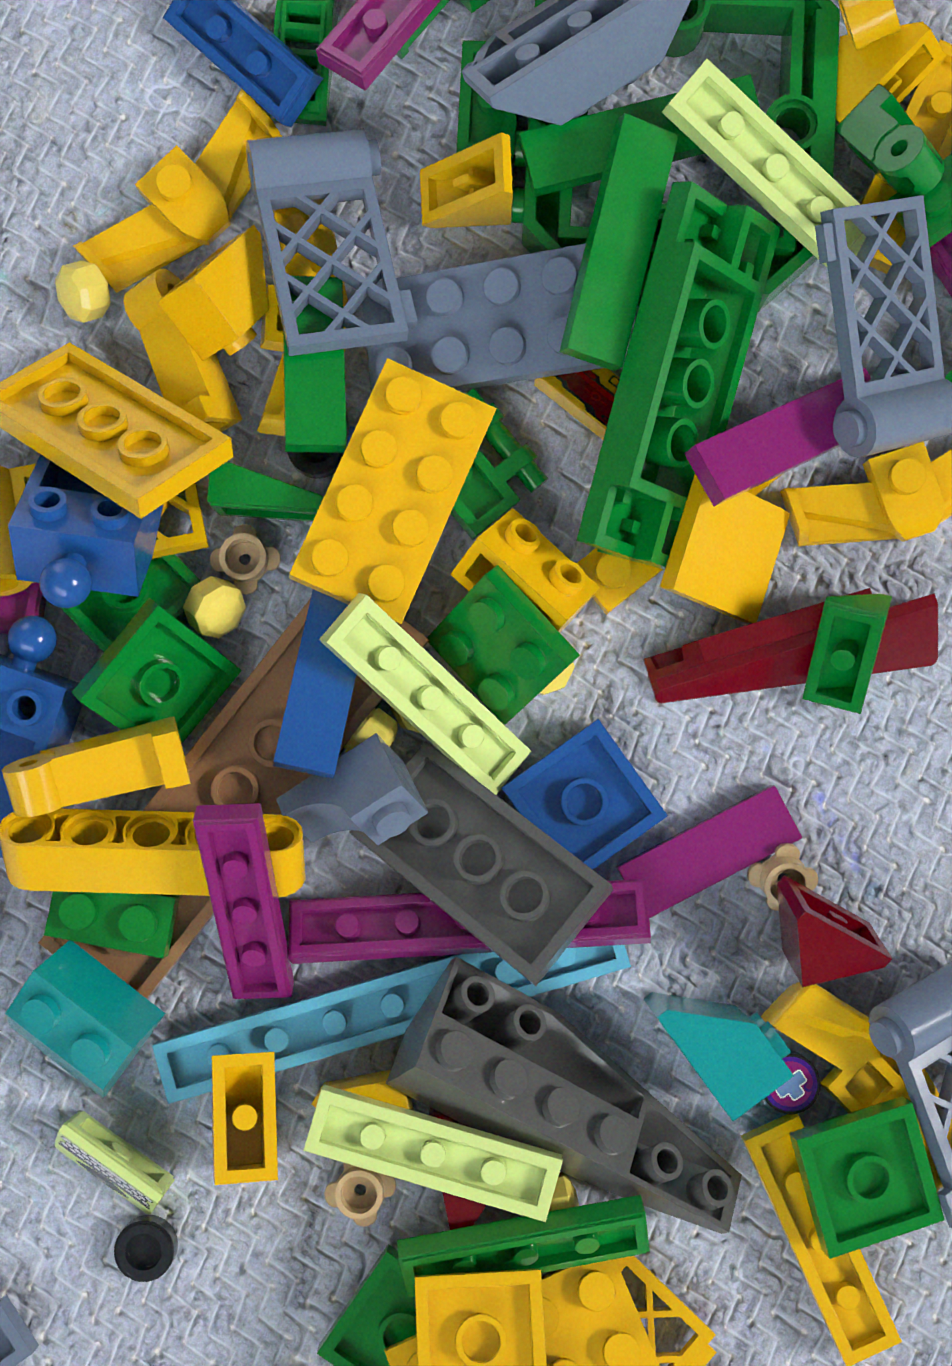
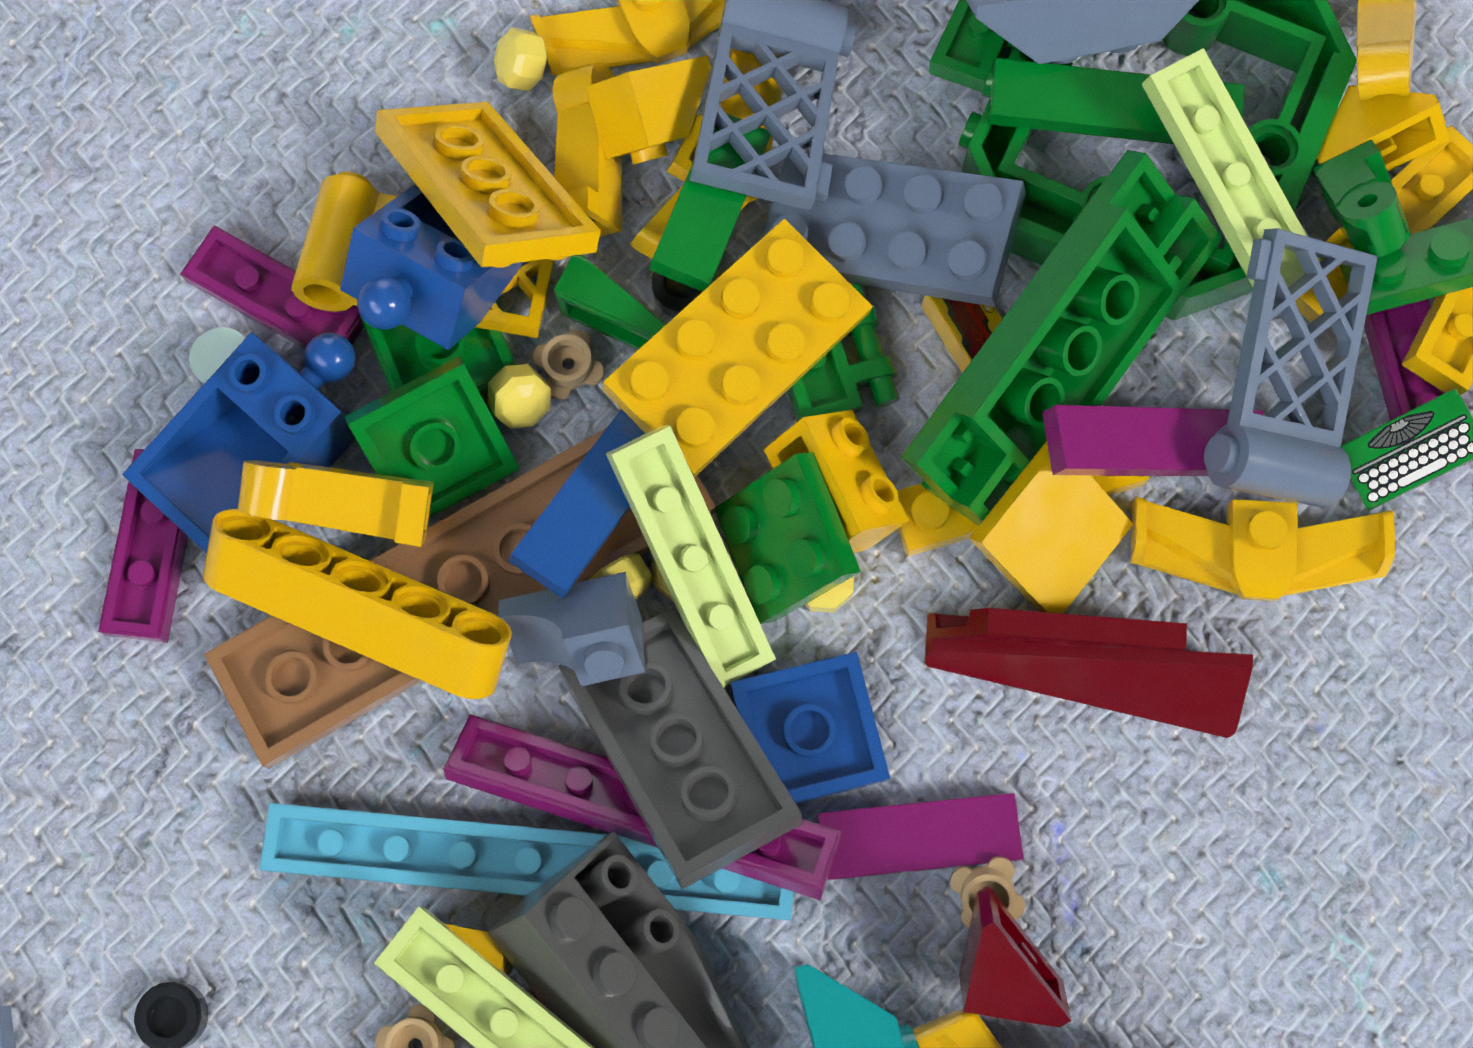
camera: 25 degrees right, 10 degrees down
teal slope [5,940,166,1099] -> none
green plate [44,891,180,959] -> none
yellowish green slope [54,1110,175,1215] -> none
magenta tile [193,803,294,999] -> none
yellow slope [212,1052,278,1185] -> none
yellow slope [420,132,513,228] -> none
green tile [559,113,679,371] -> none
green slope [802,594,892,714] -> none

